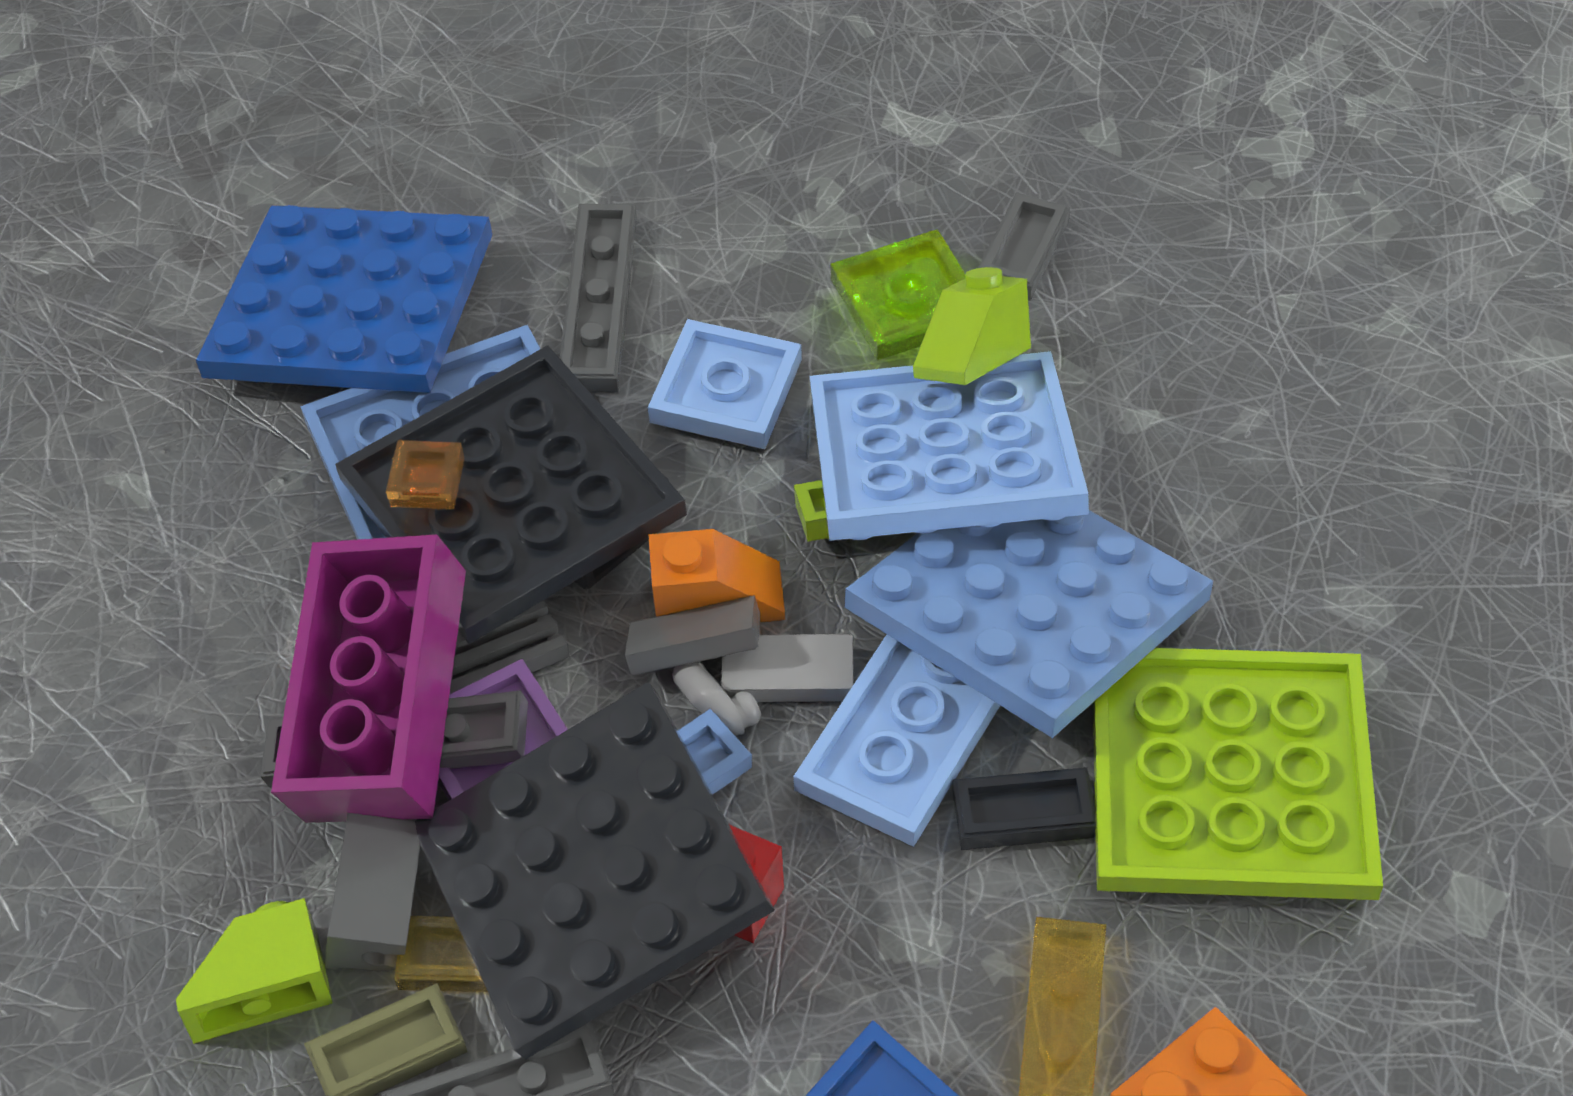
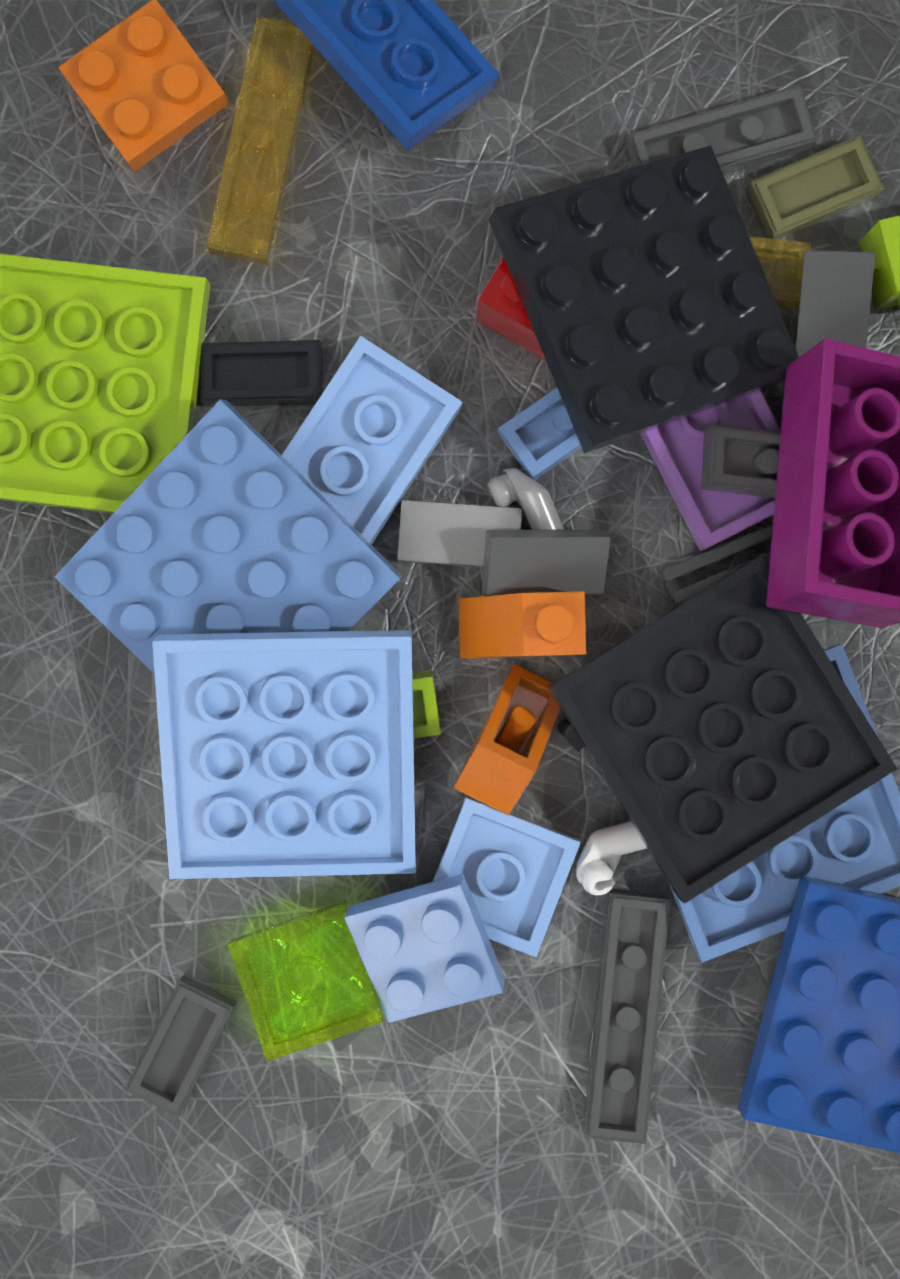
camera: 175 degrees left, 35 degrees up
clear orange plate [386,440,465,509] -> none
lime slope [913,267,1031,385] -> none
none -> plate [344,873,505,1023]
none -> orange slope [454,664,560,816]
none -> white arm [576,821,647,896]

